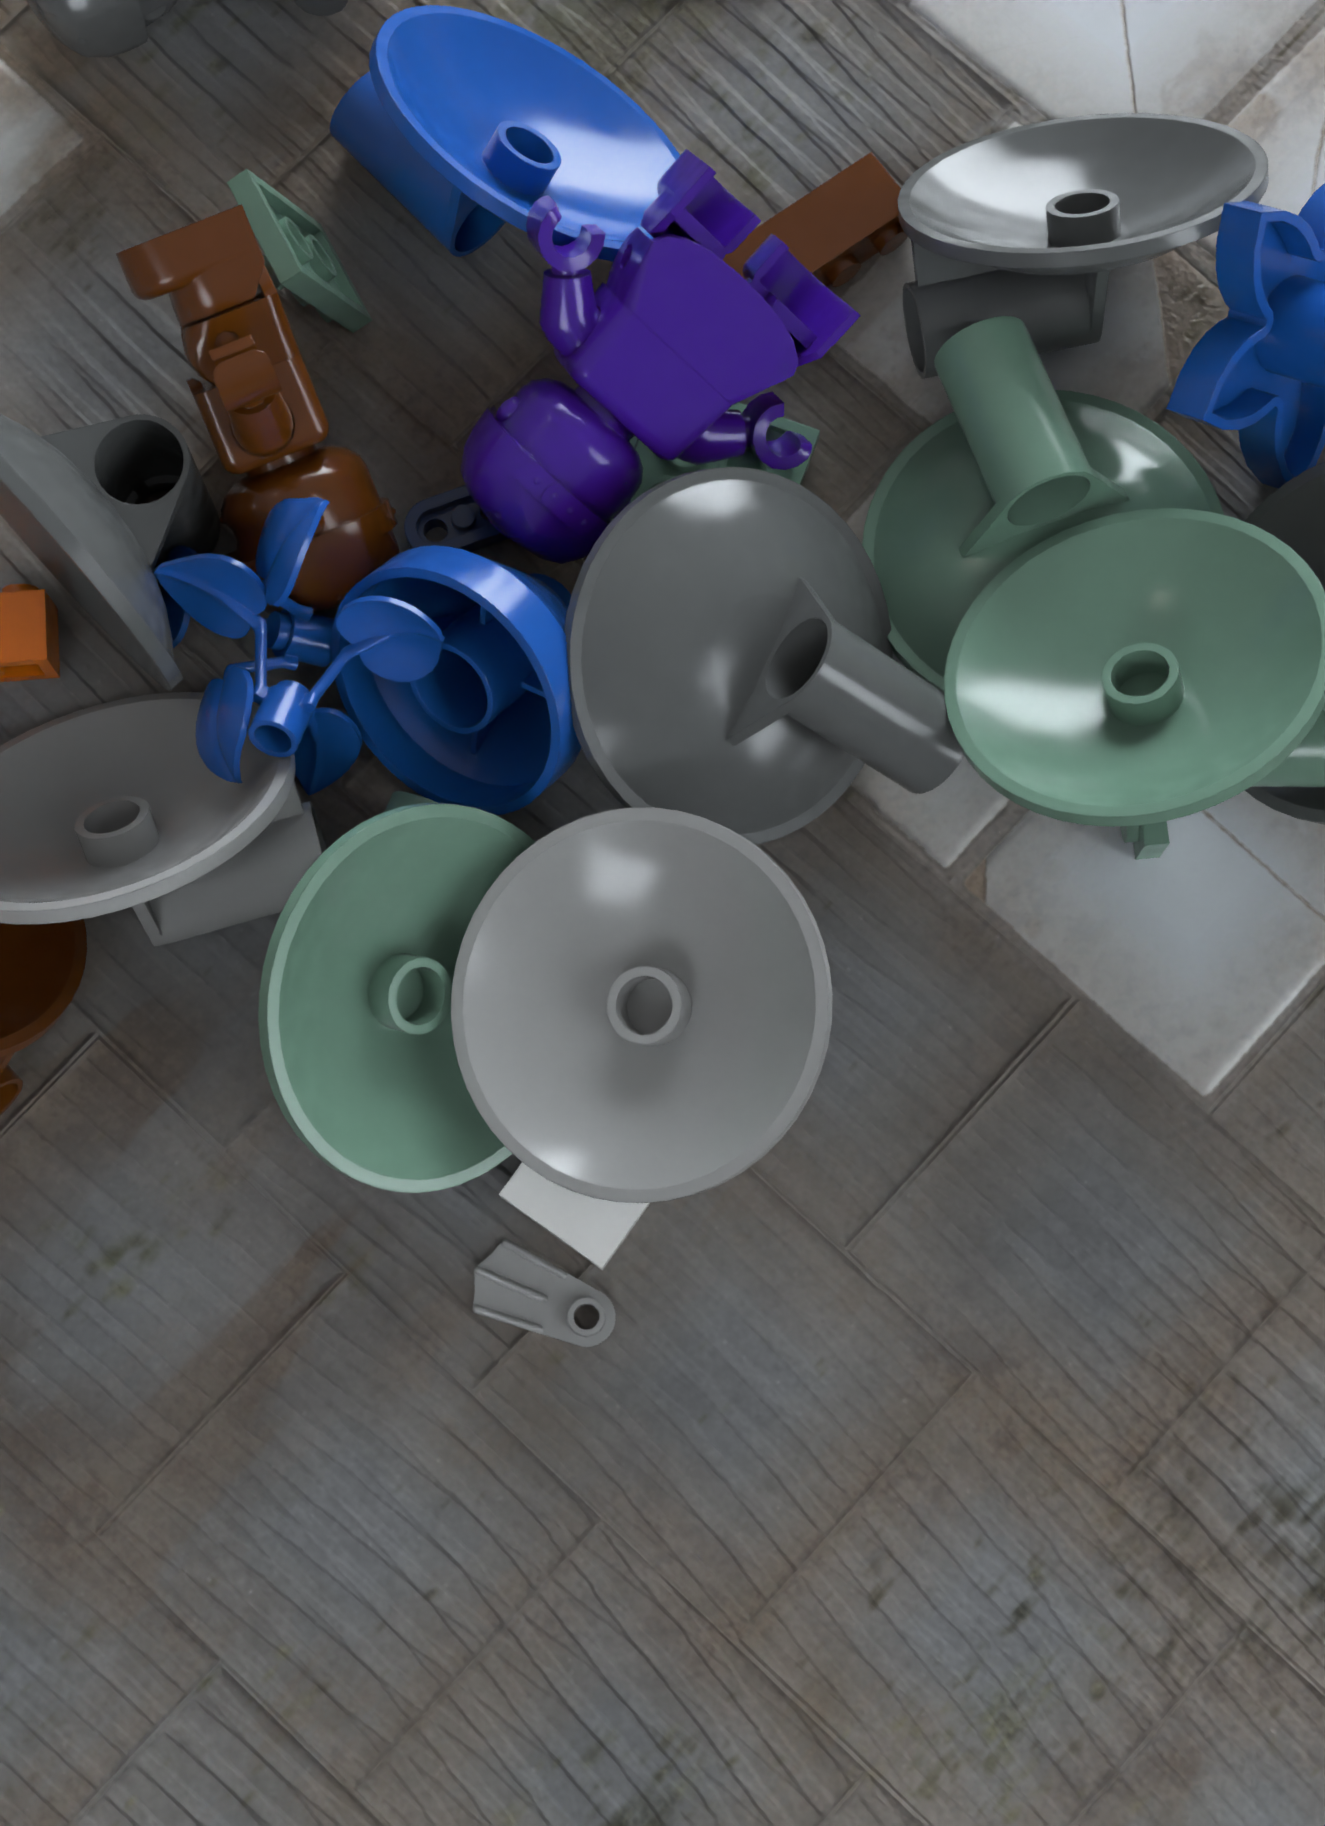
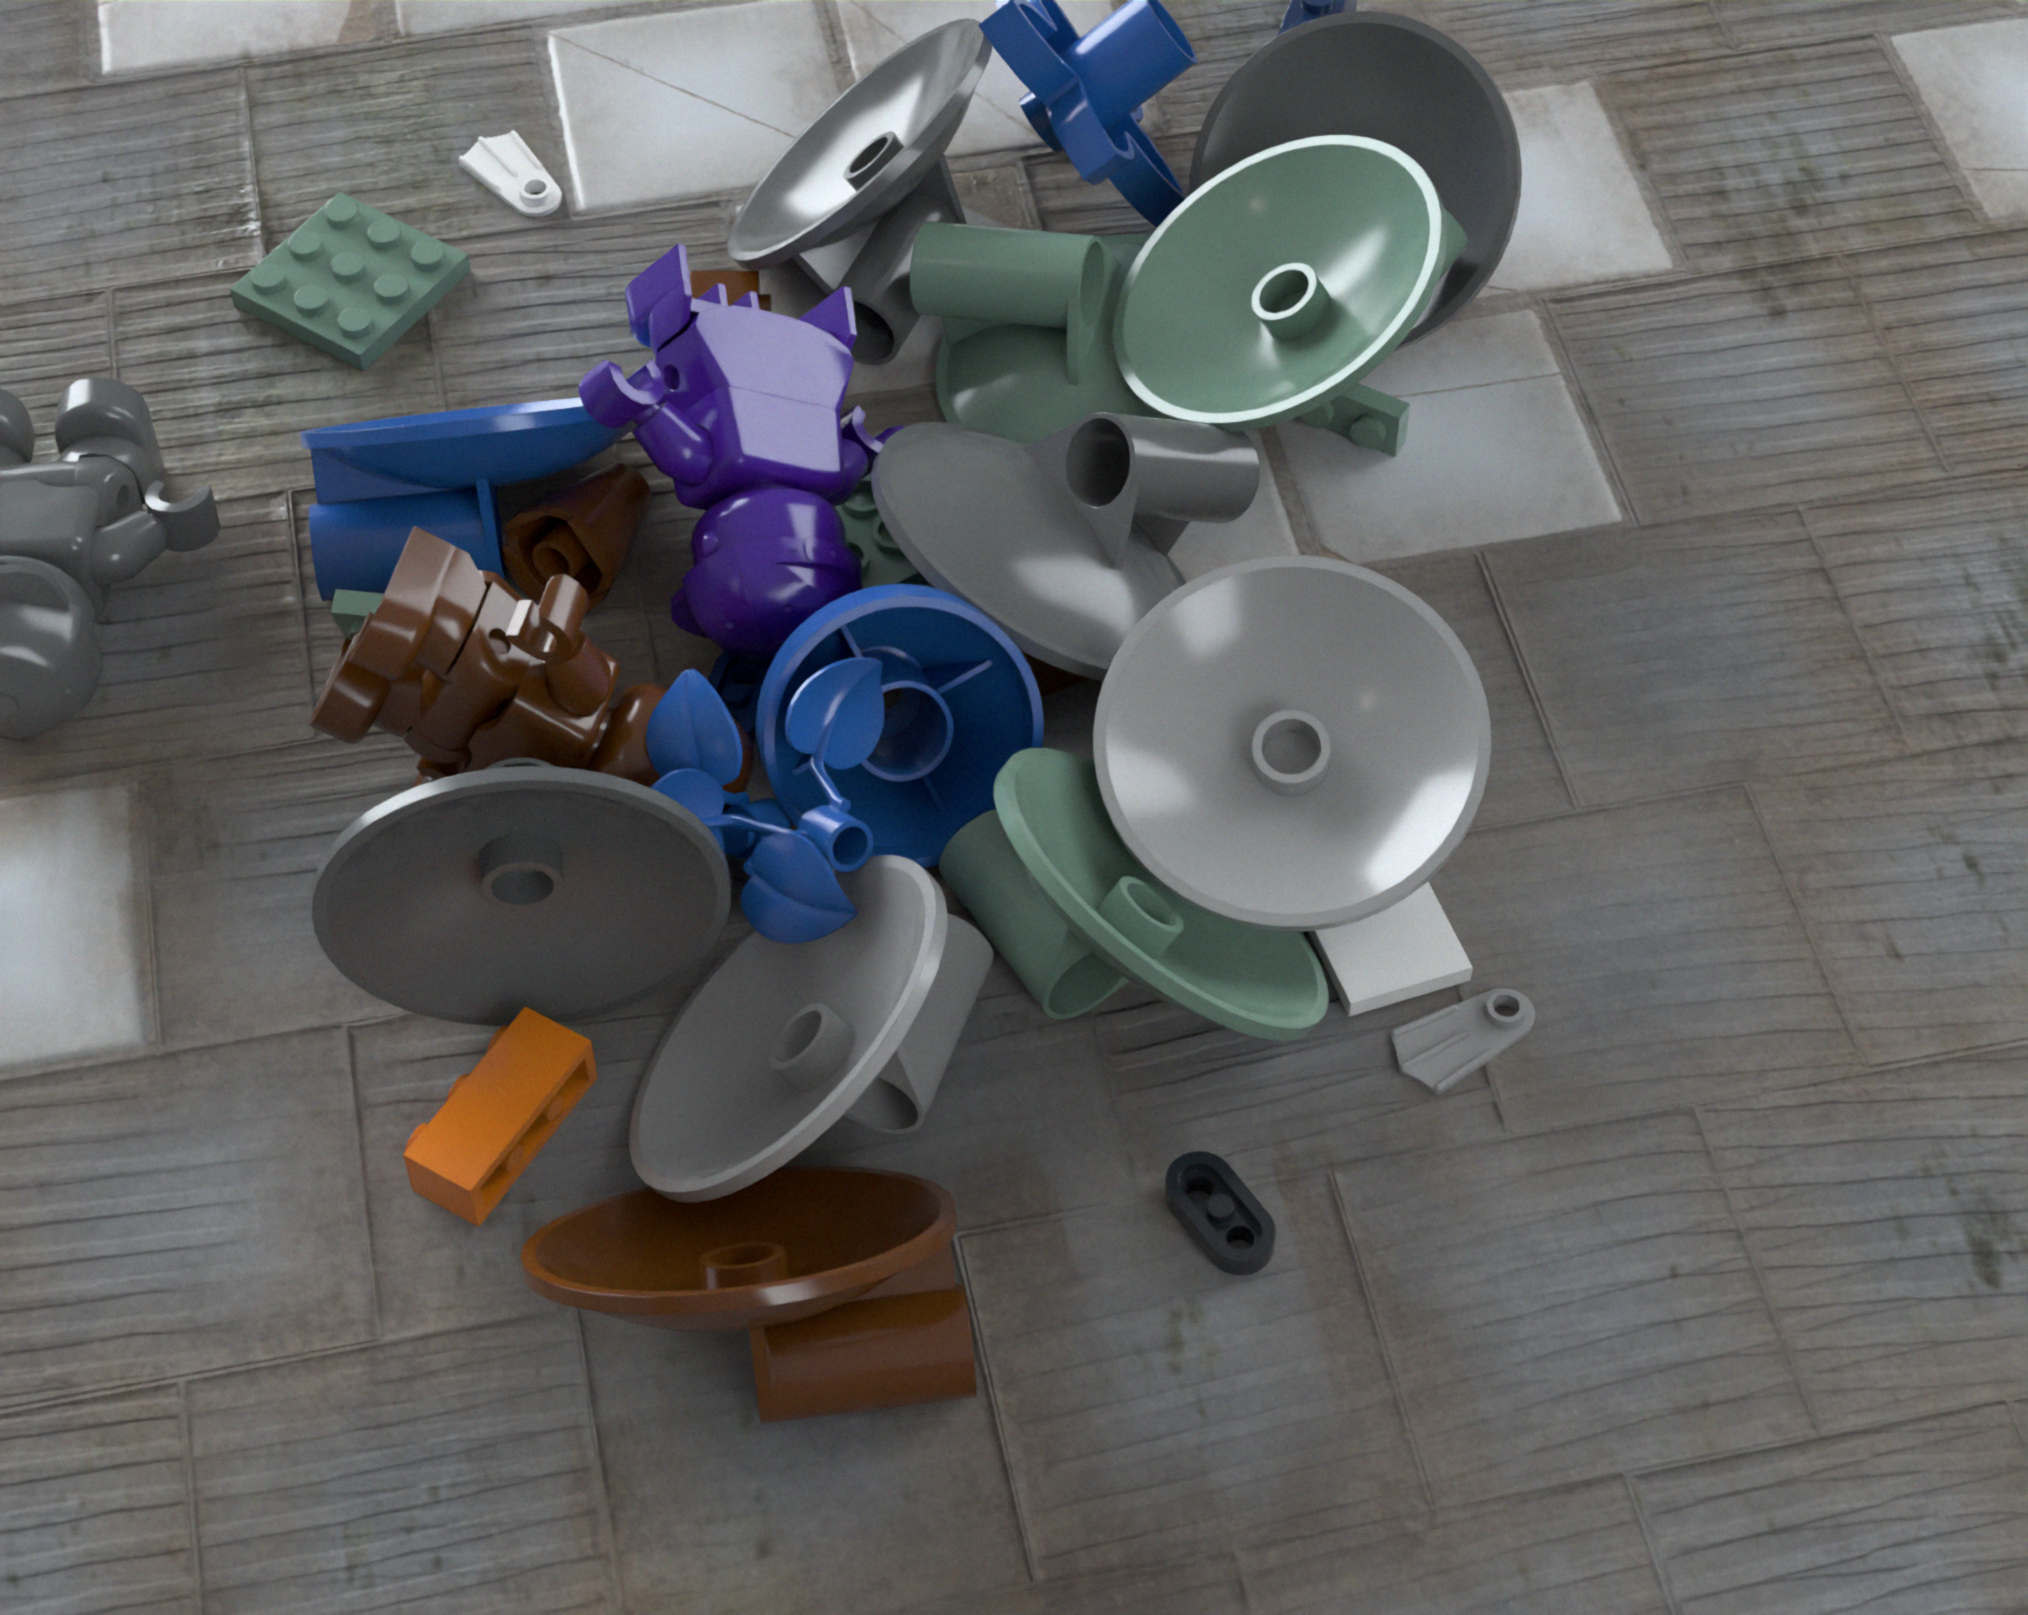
camera: 55 degrees left, 25 degrees down
none -> reddish brown cone [502,463,652,613]
none -> black plate [1165,1151,1276,1275]

